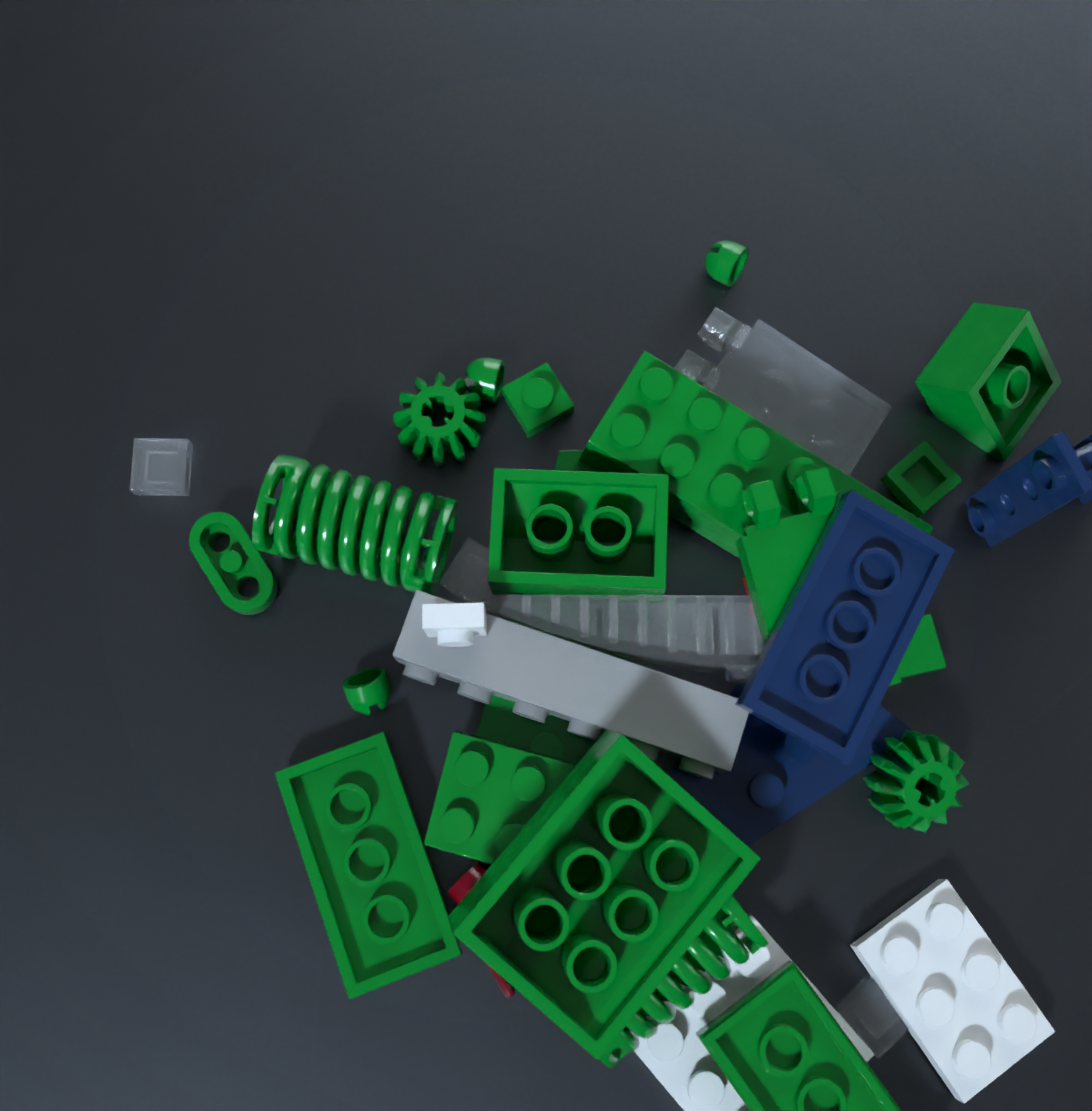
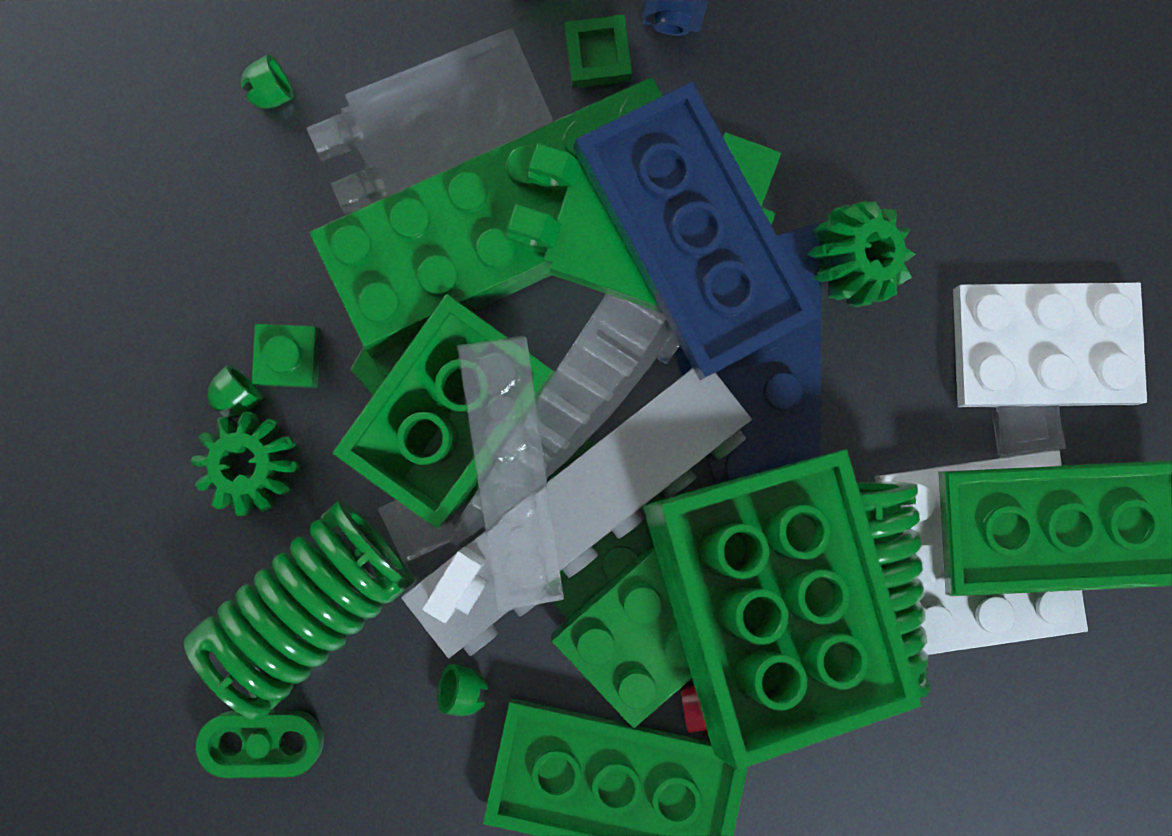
camera: 55 degrees left, 10 degrees up
clear tile [130,438,193,496] -> none
none -> clear plate [457,336,563,611]

